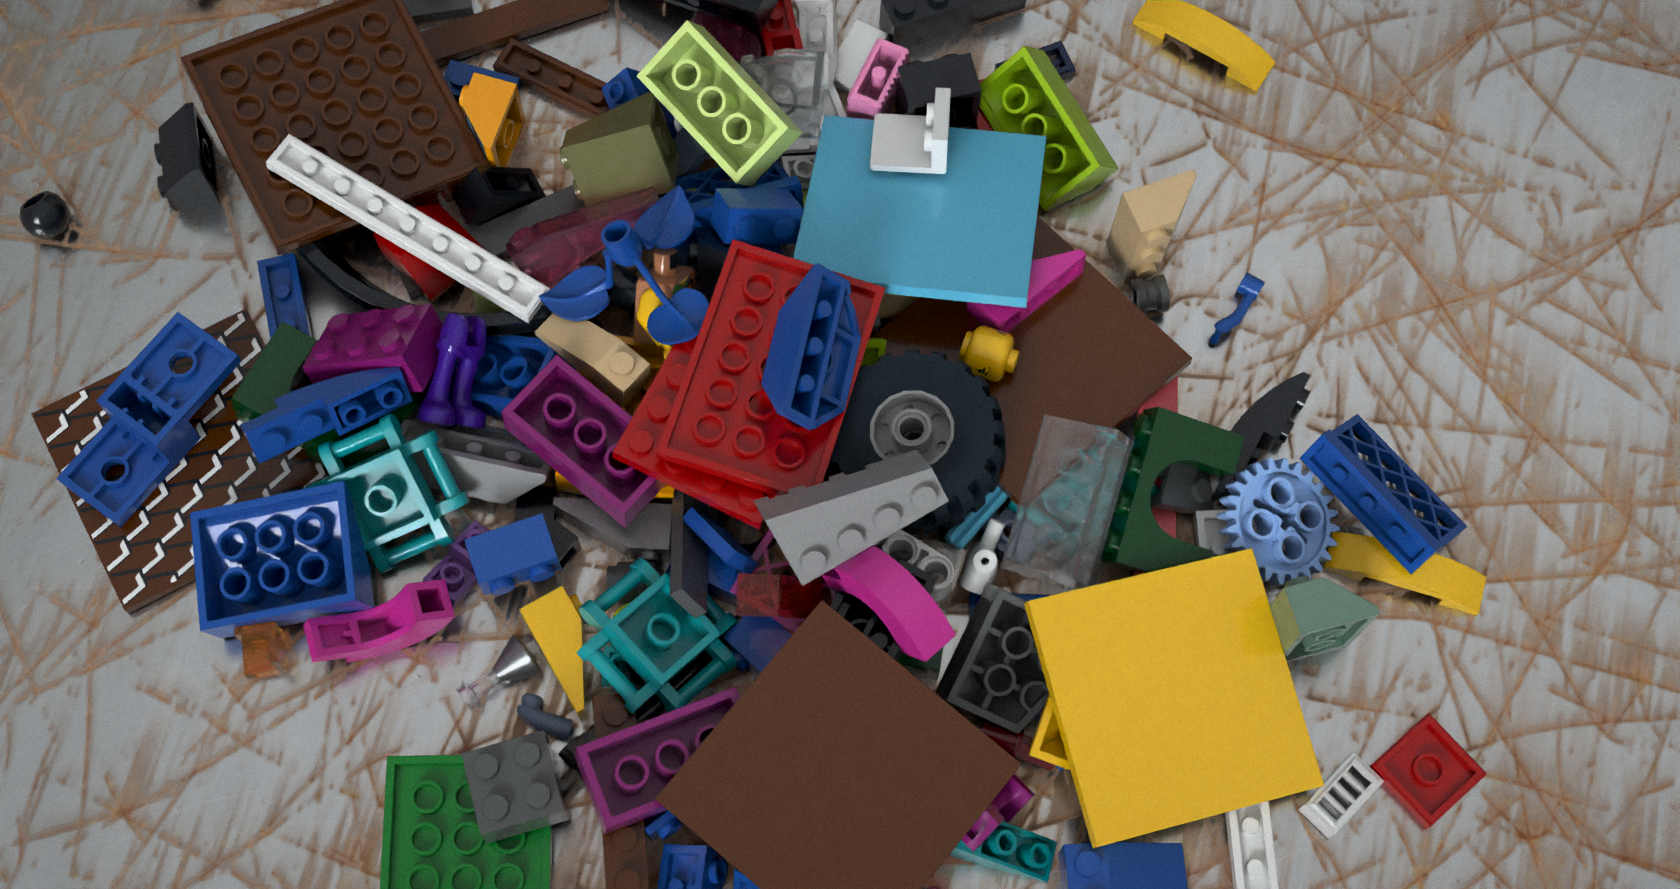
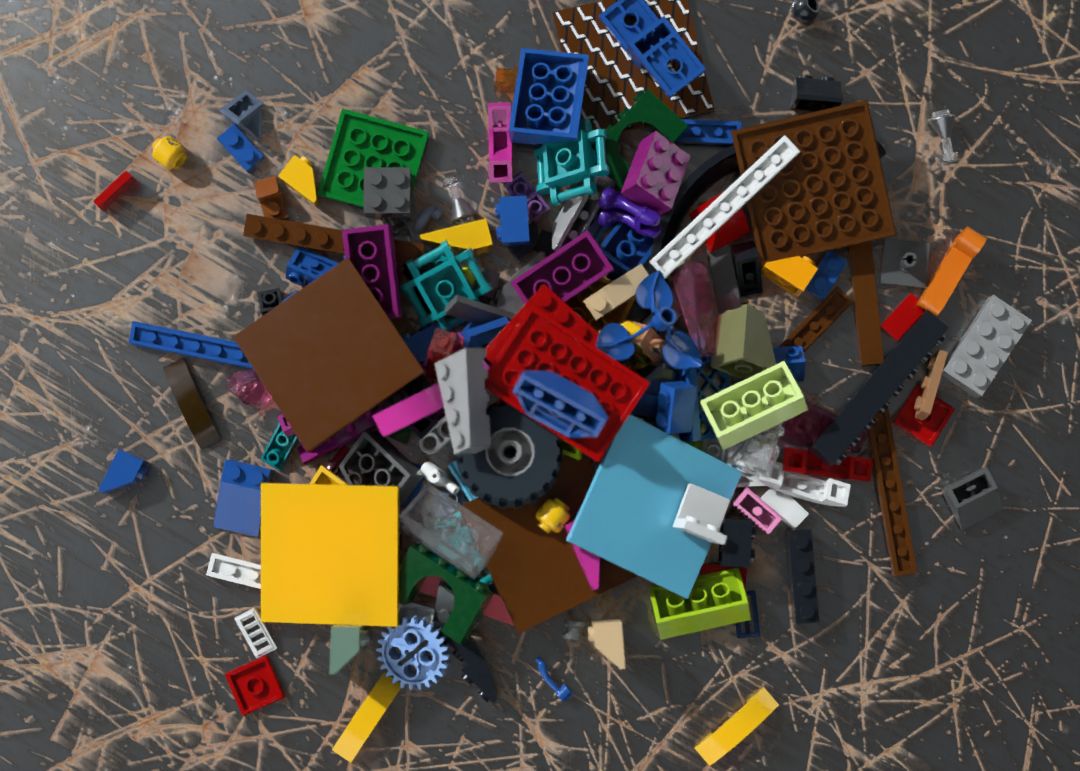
camera: 110 degrees right, 15 degrees up
blue slope [240,367,413,464] -> none
blue fence [1300,414,1468,574] -> none

